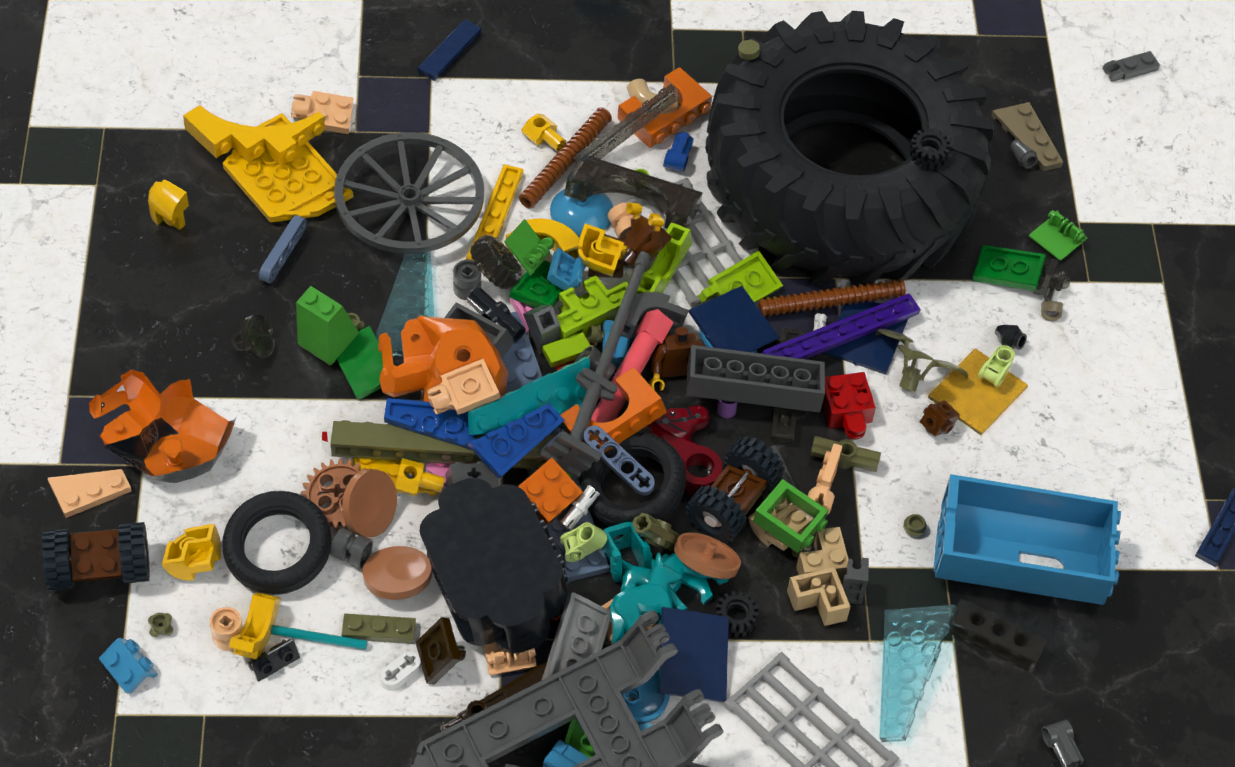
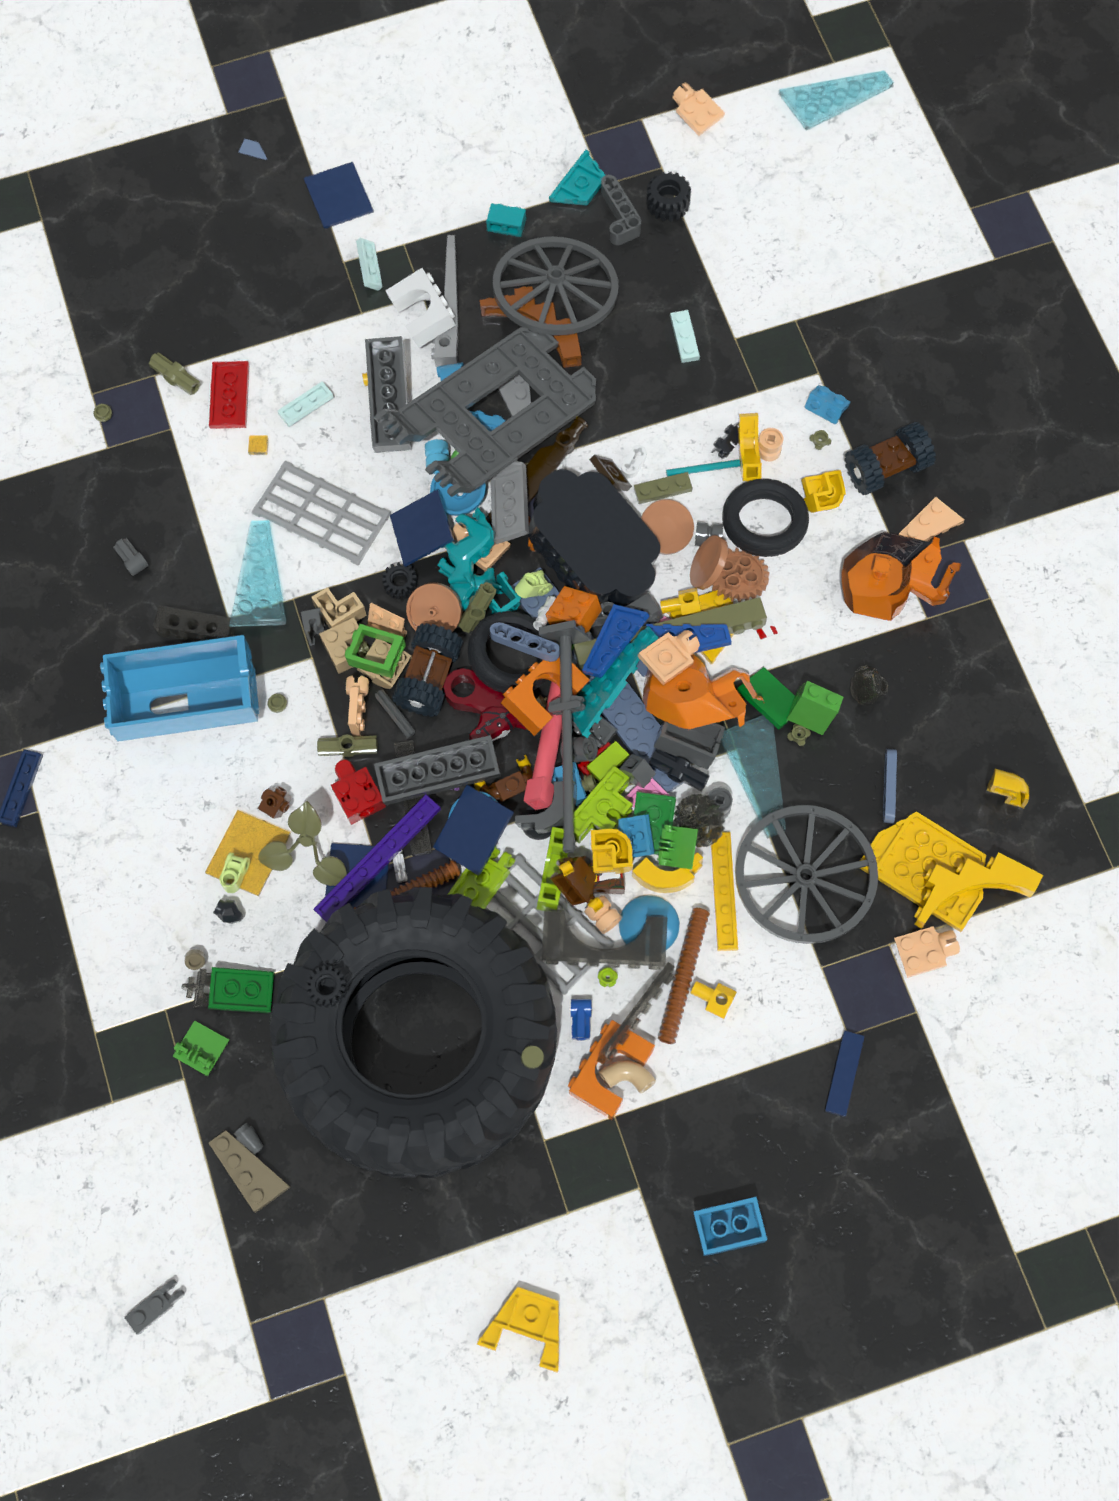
camera: 170 degrees right, 15 degrees up
none -> light nougat hinge [367,603,407,638]

